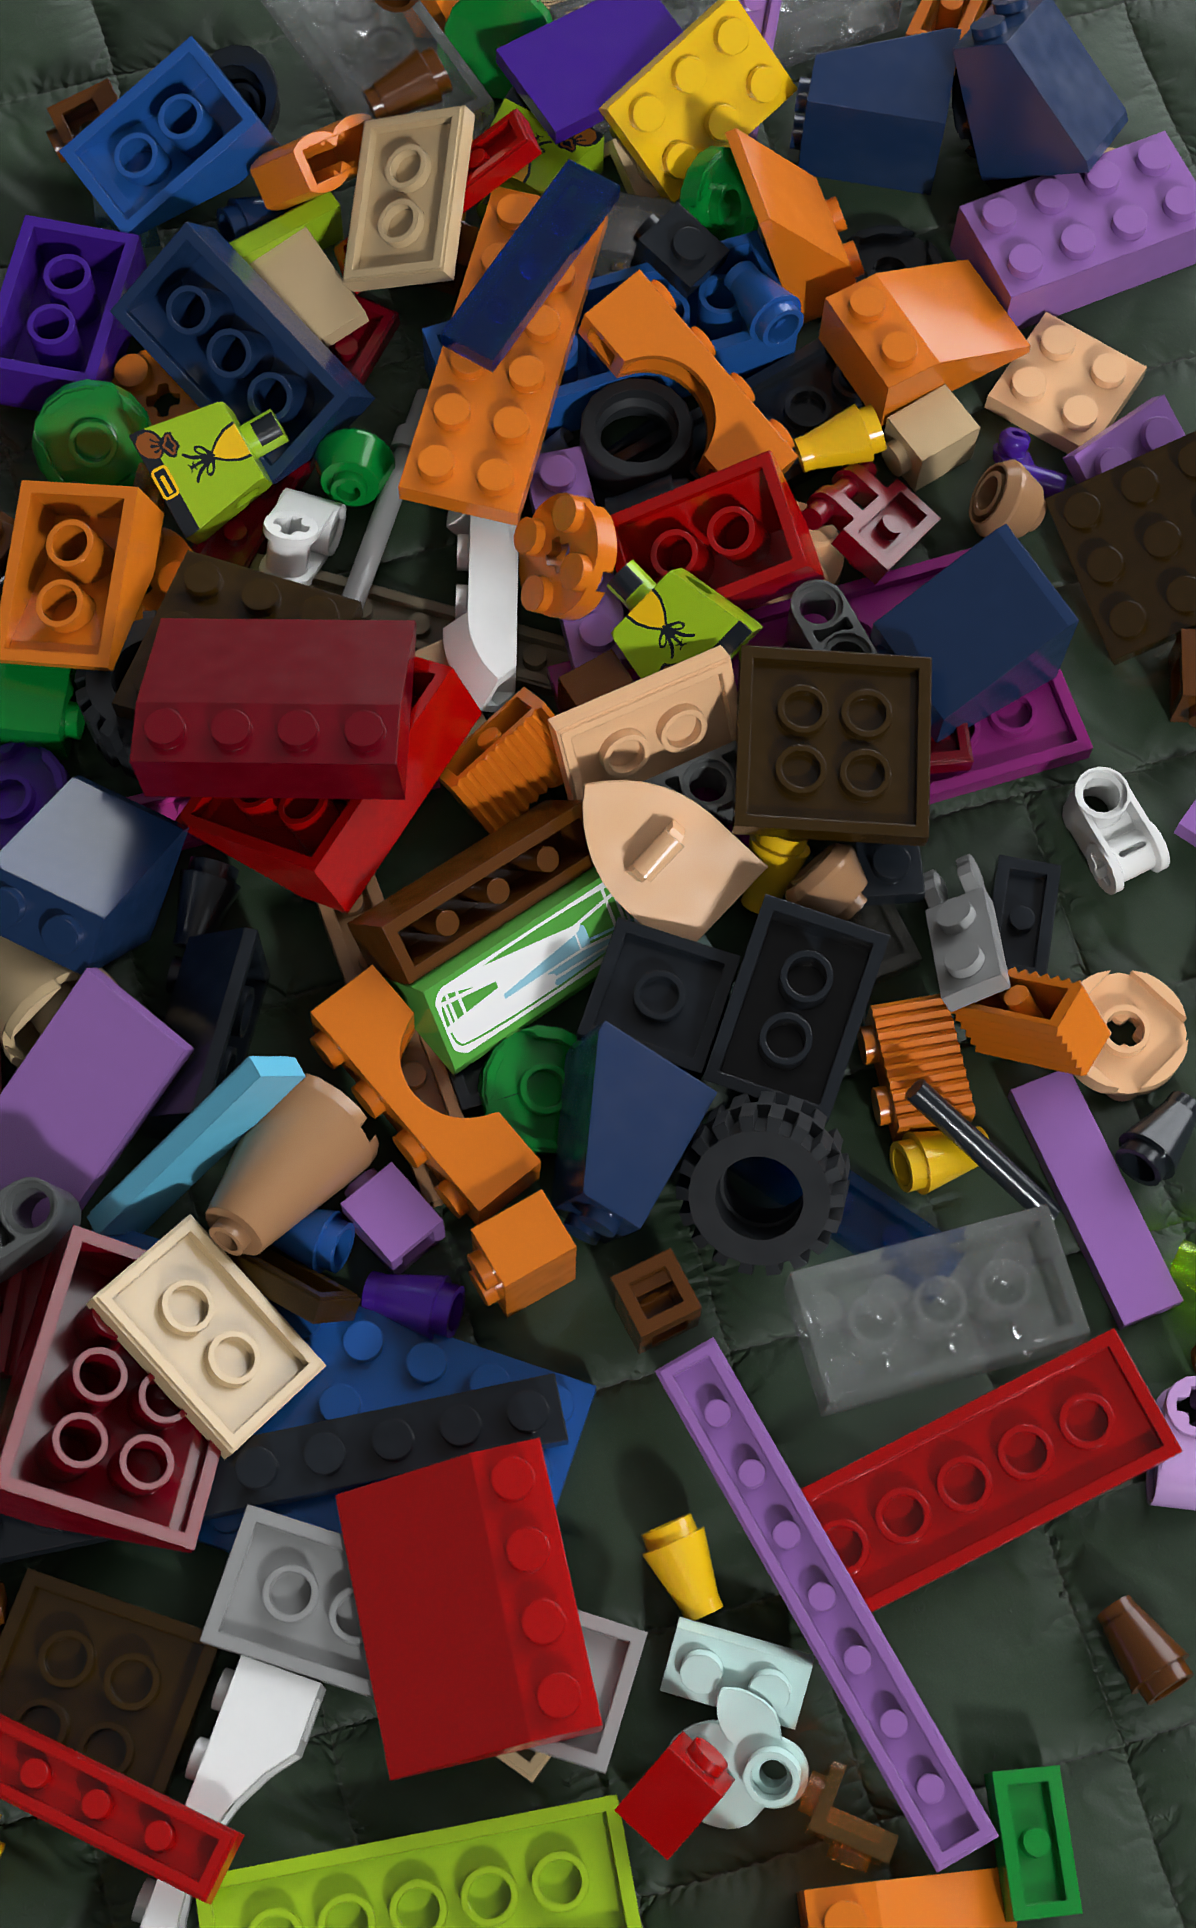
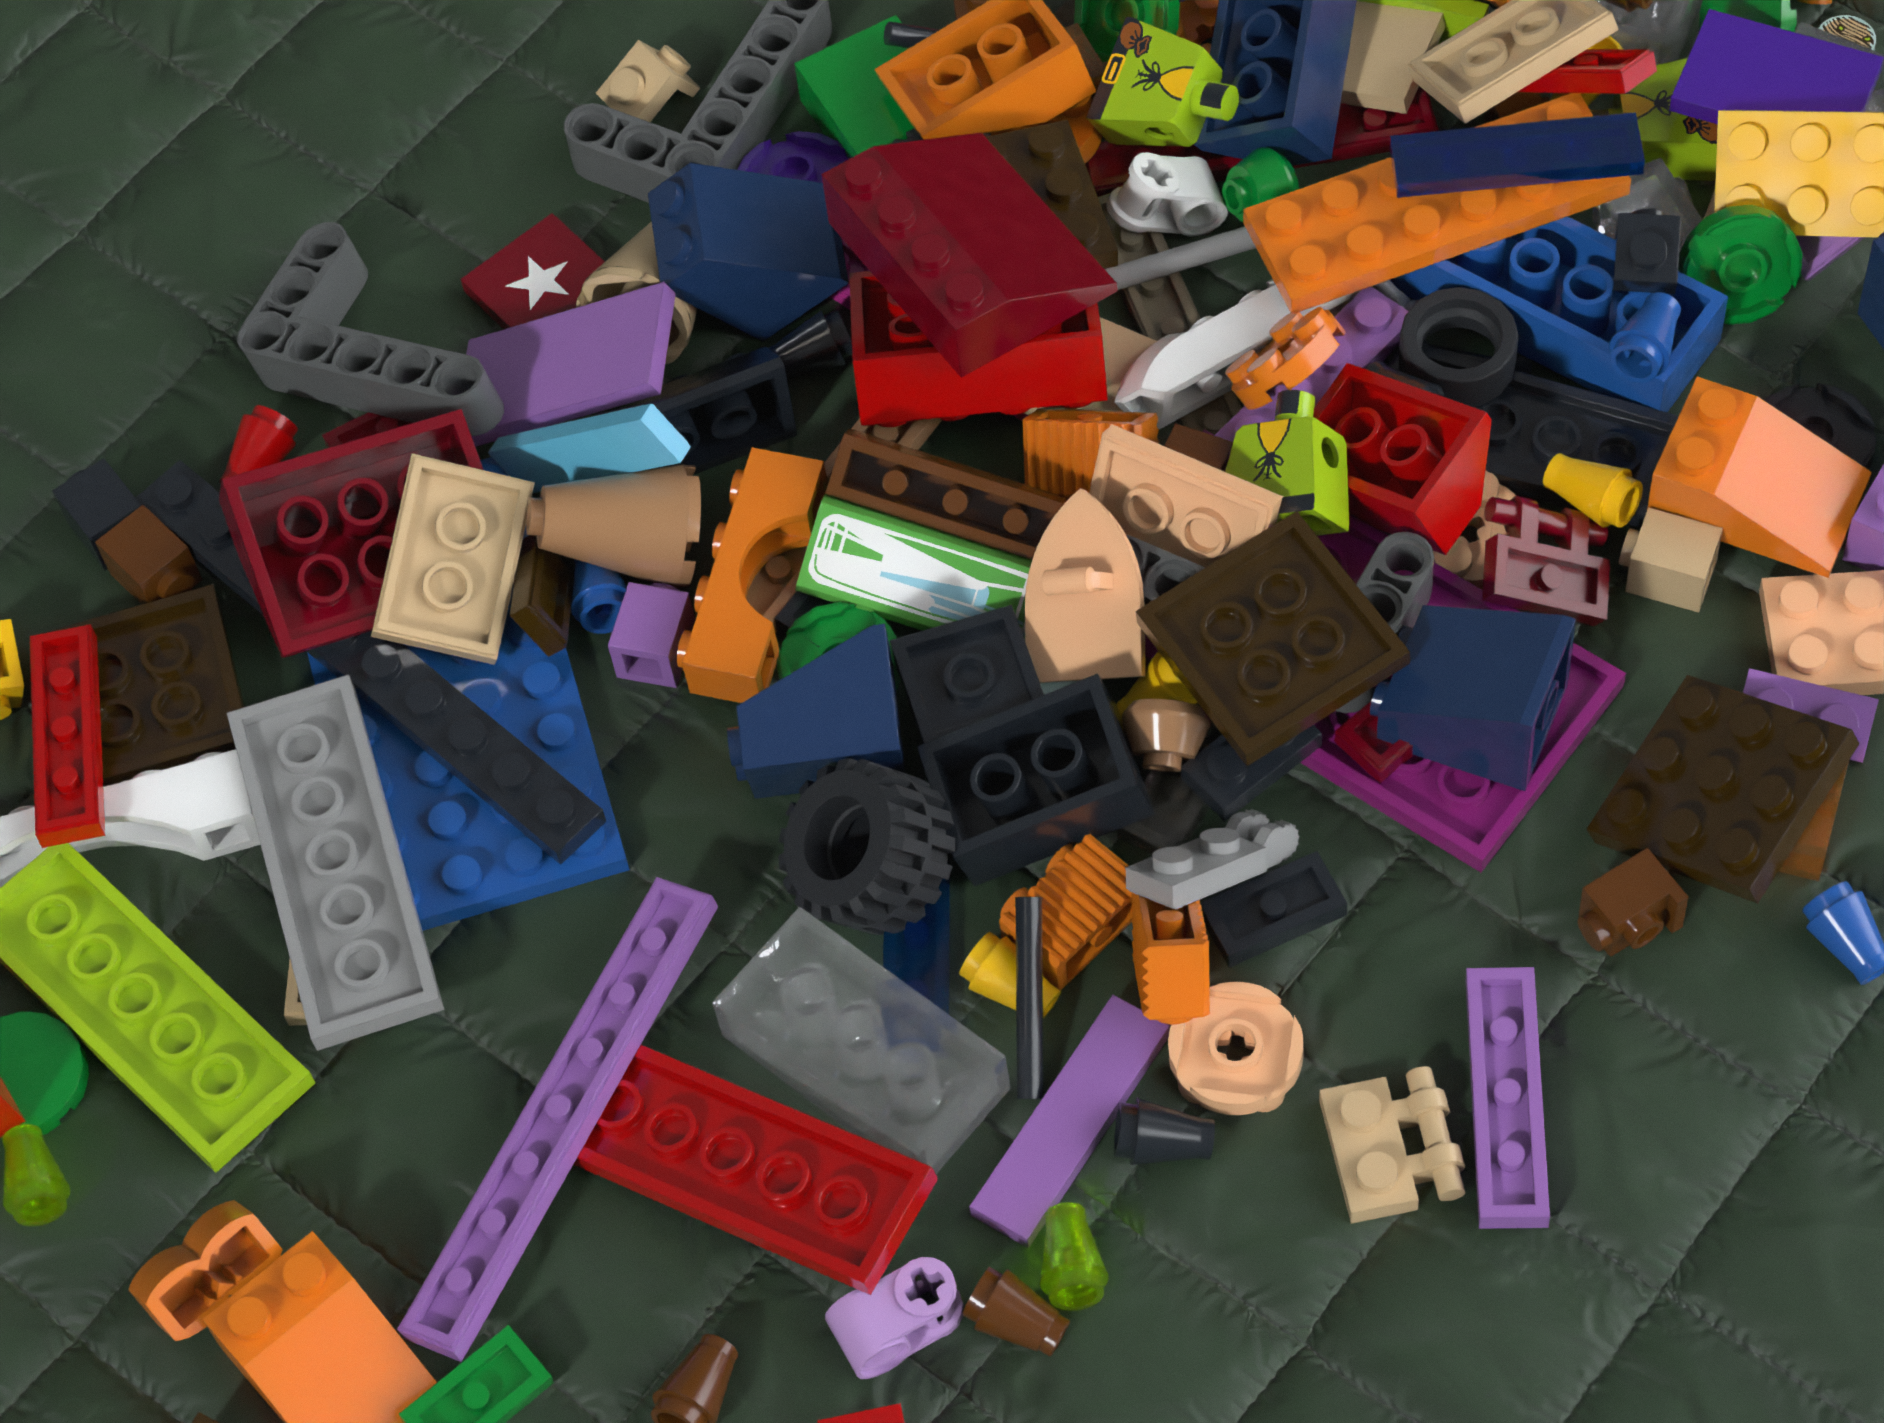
camera: 65 degrees right, 10 degrees down
red slope [335,1437,603,1780] -> none
dark purple cone [361,1271,465,1341] -> none
orange brick [466,1189,576,1318] -> none
orange arch [578,269,798,478] -> none
reddish brown brick [610,1248,702,1354] -> none
red brick [614,1730,735,1861] -> none
yellow cone [641,1513,724,1621] -> none
light aqua plate [660,1616,814,1730] -> none
light aqua plate [670,1687,809,1829] -> none
orange slope [725,128,865,324] -> none
clear orange bracket [797,1760,899,1873] -> none
medium nougat cone [969,459,1047,538] -> none
dark purple arm [992,427,1068,499] -> none
white piece [1062,767,1170,895] -> none

